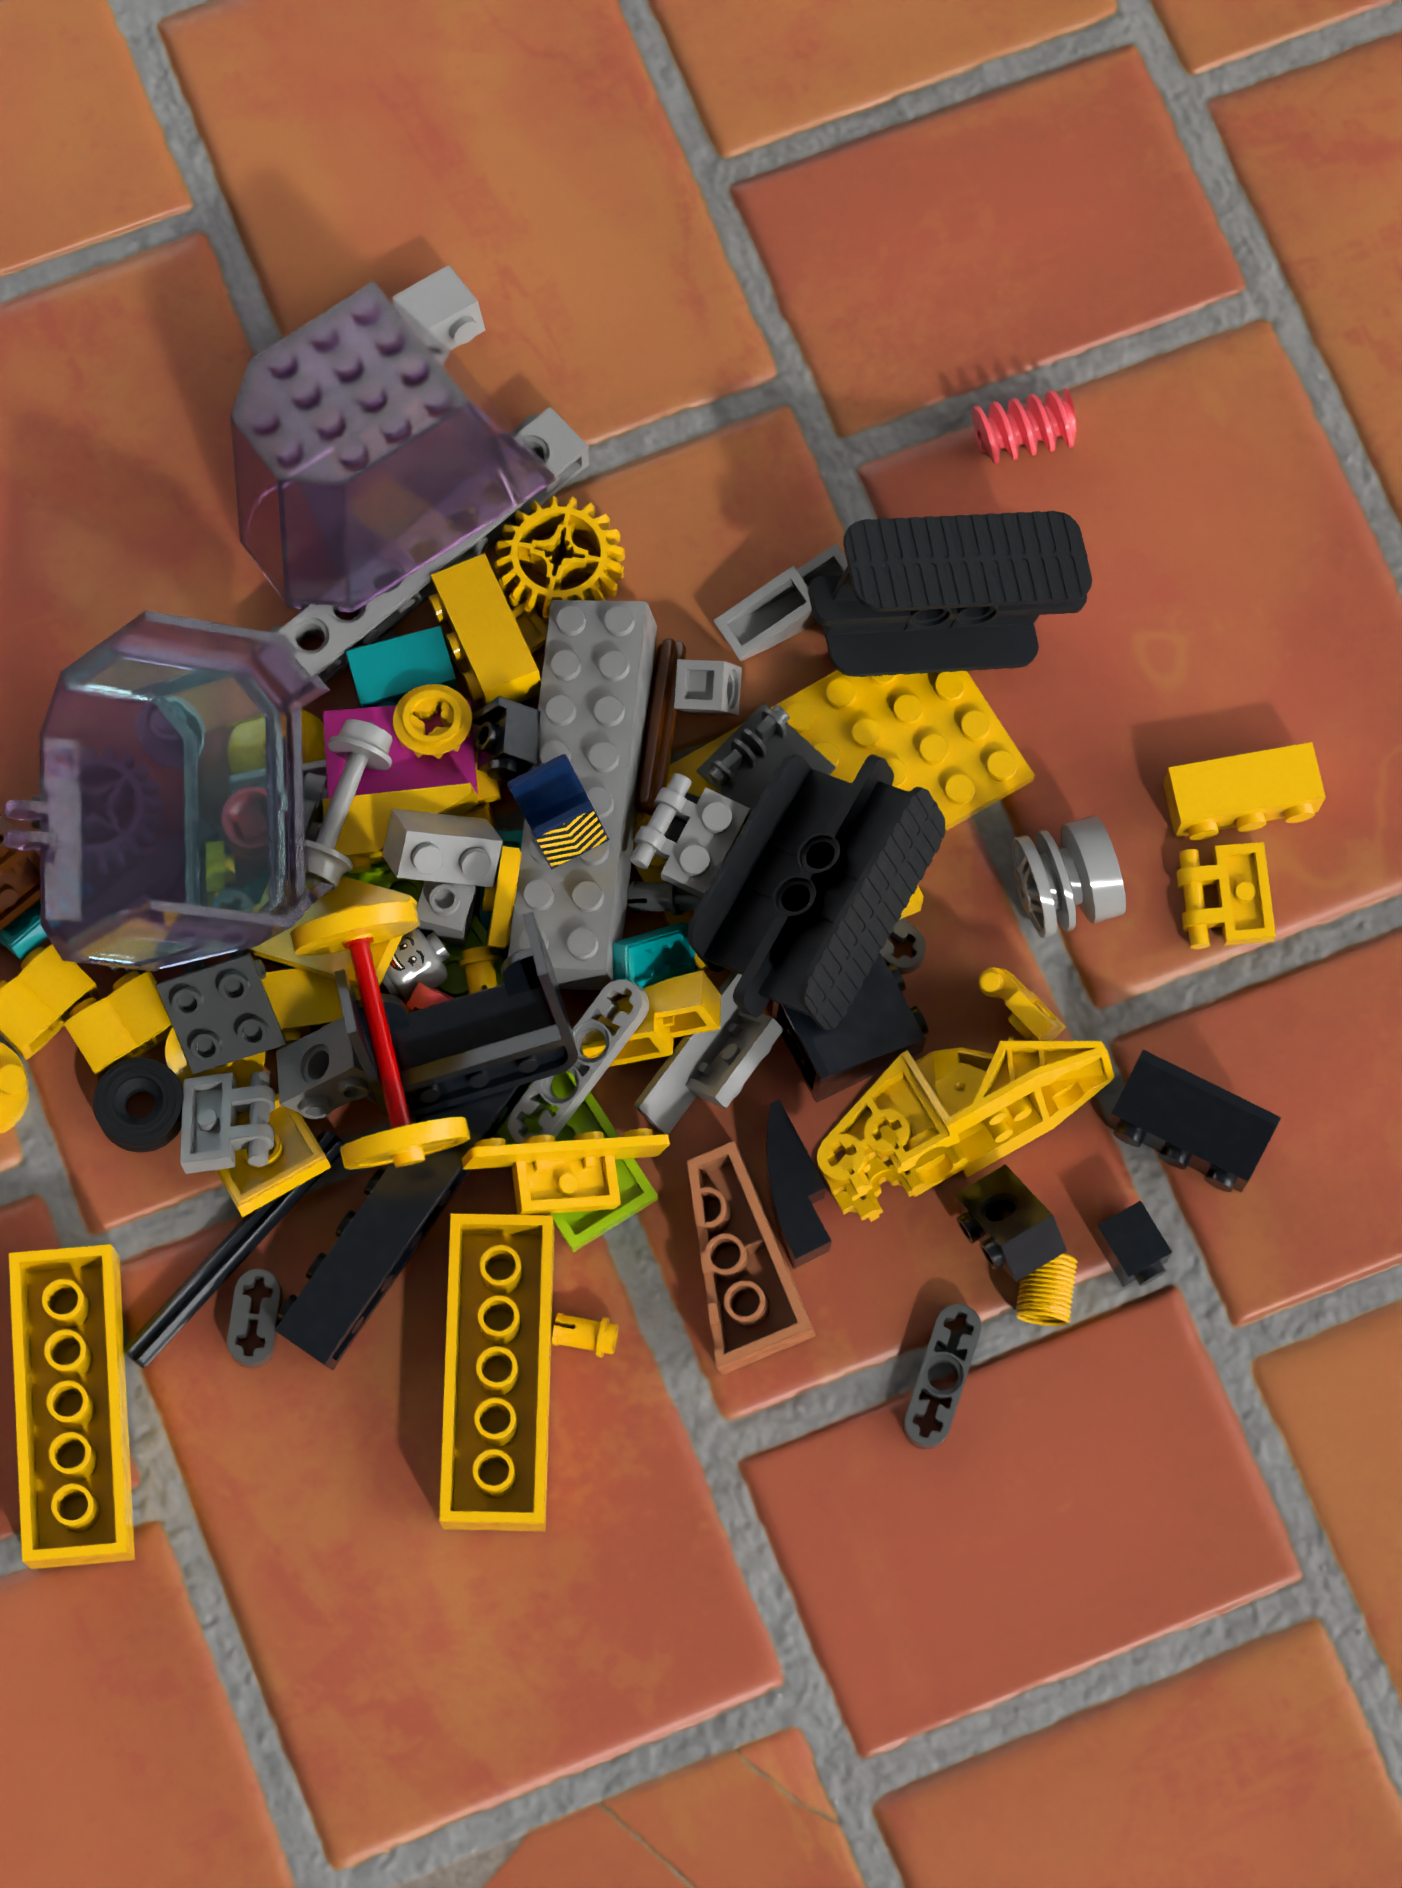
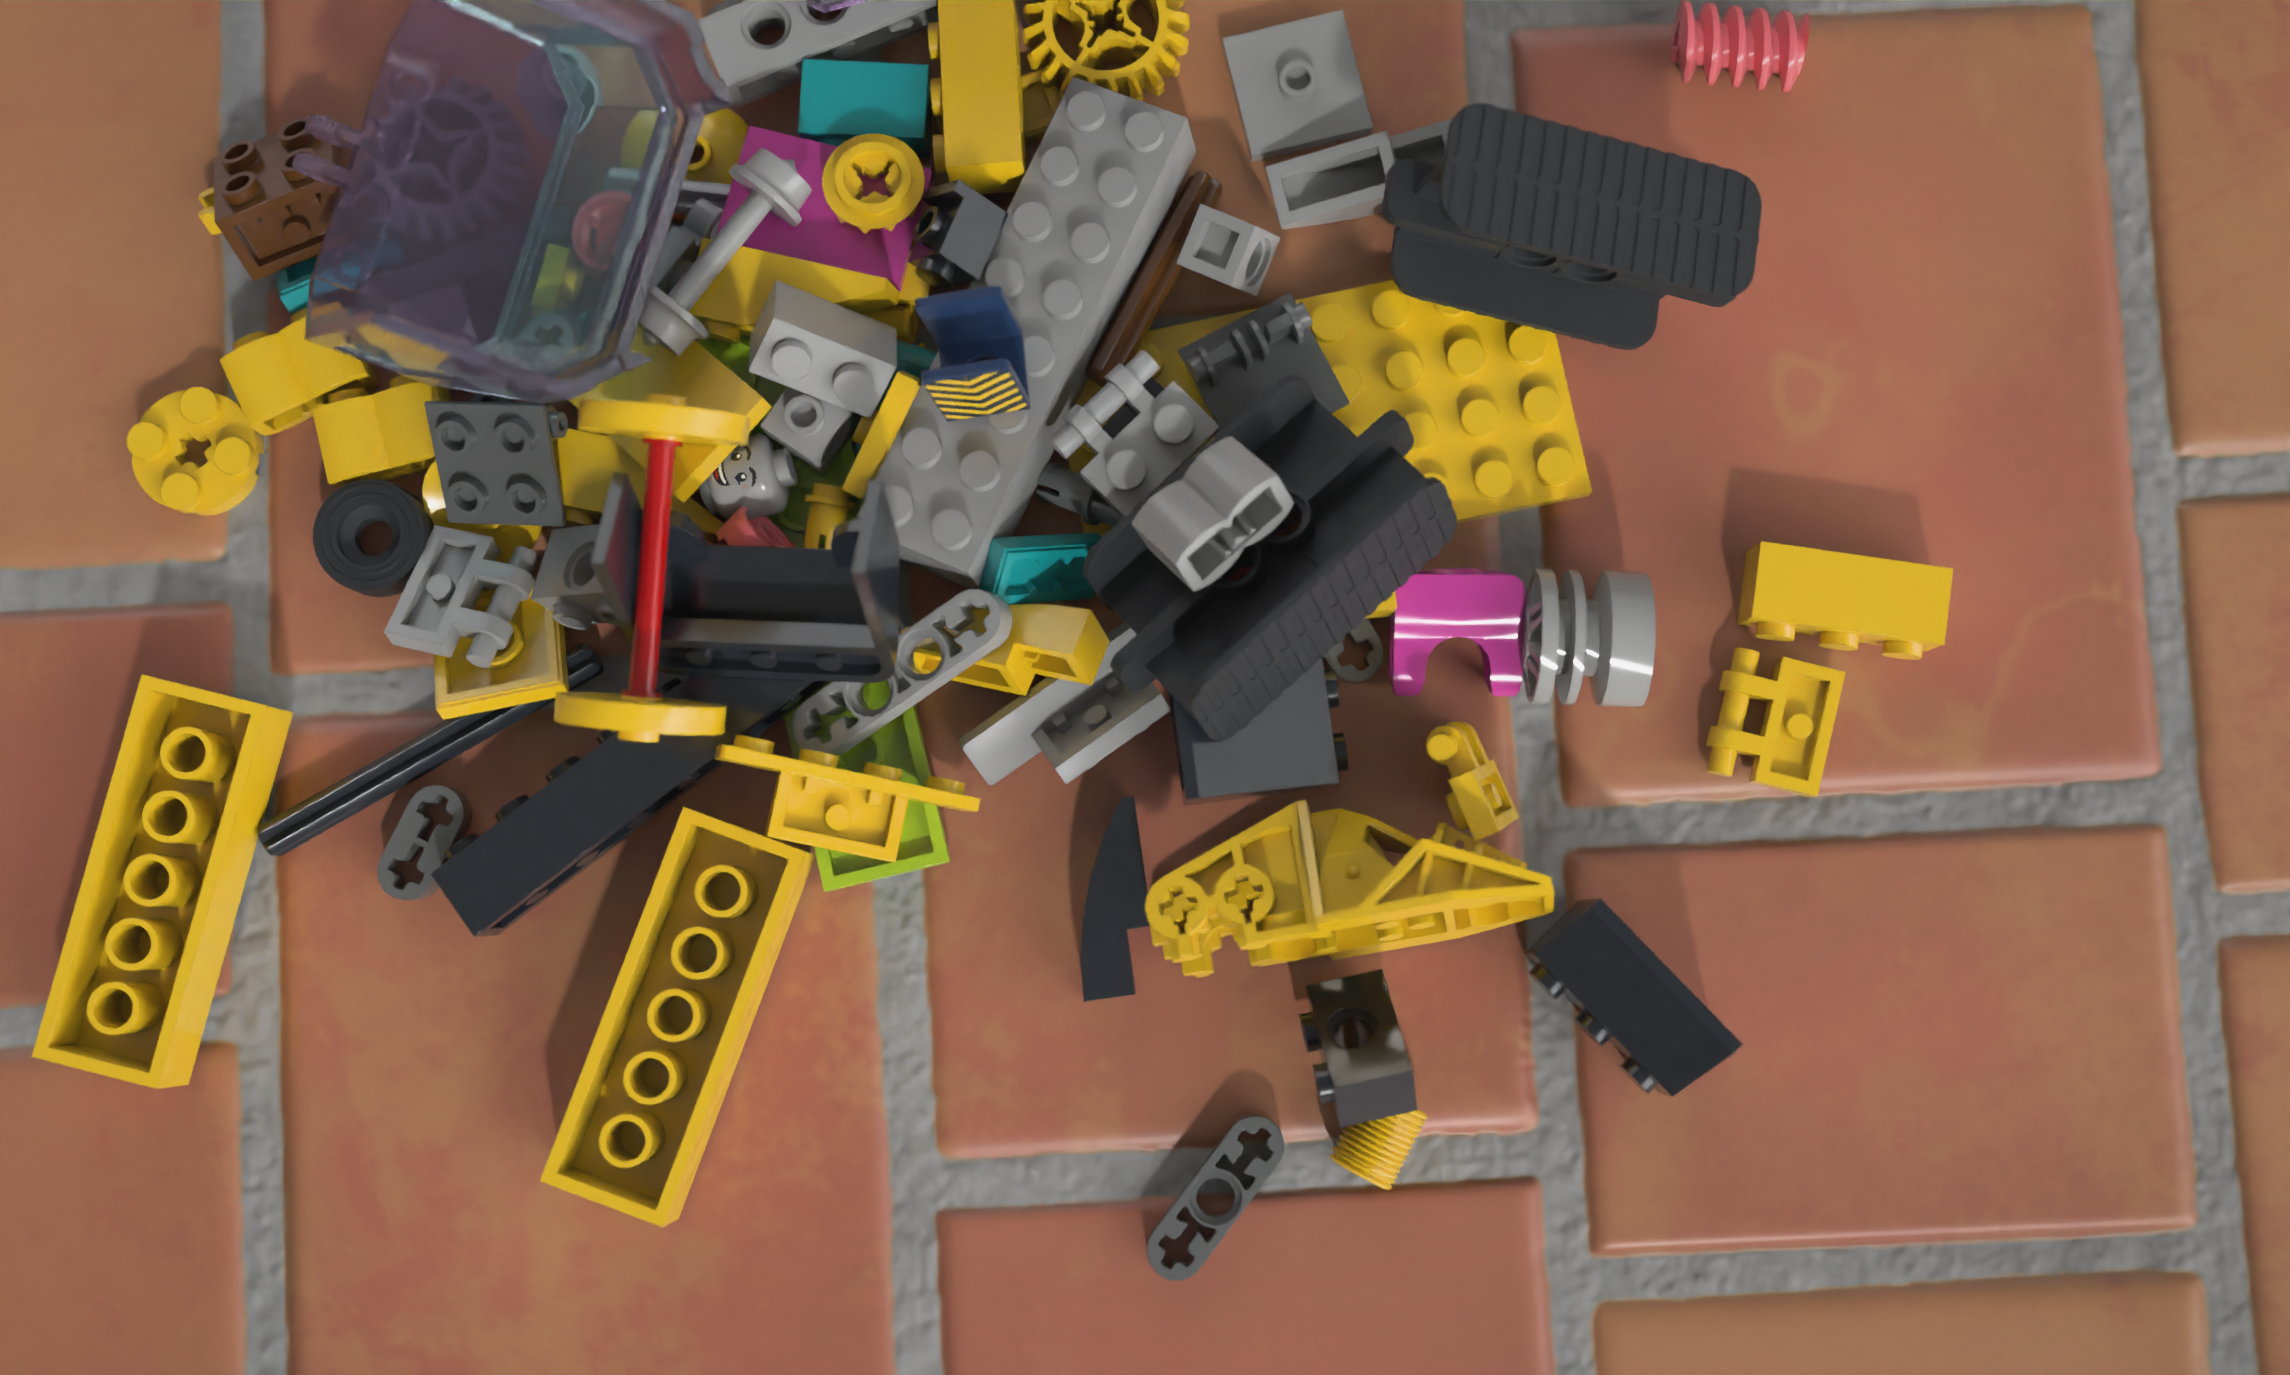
camera: 25 degrees right, 10 degrees up
yellow pin [552,1313,619,1358] -> none
nougat wedge [687,1141,816,1375] -> none
black brick [1092,1200,1172,1287] -> none
none -> light grey brick [1132,436,1294,591]
none -> light grey plate [1222,10,1373,162]
none -> dark pink piece [1388,567,1526,696]

